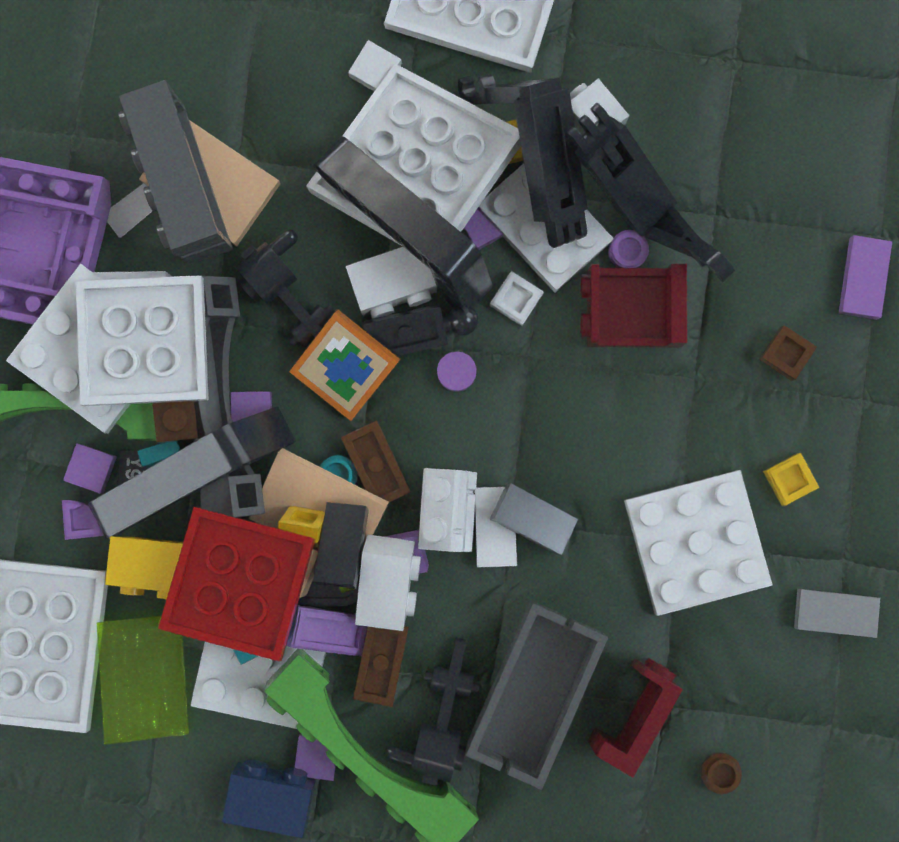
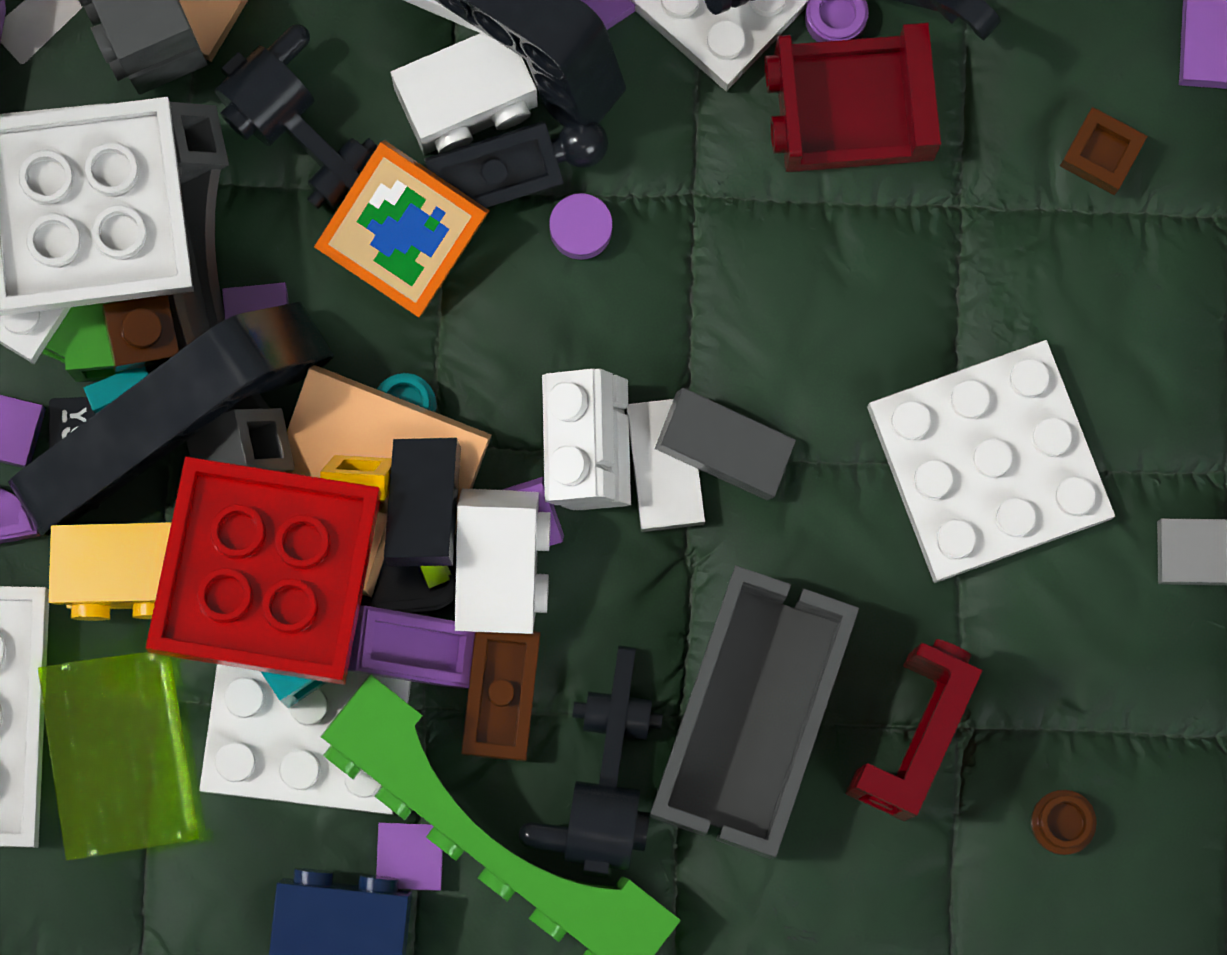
camera: 10 degrees left, 5 degrees down
reddish brown plate [341,420,411,502] -> none
white tile [490,271,544,326] -> none
yellow tile [763,453,820,506] -> none

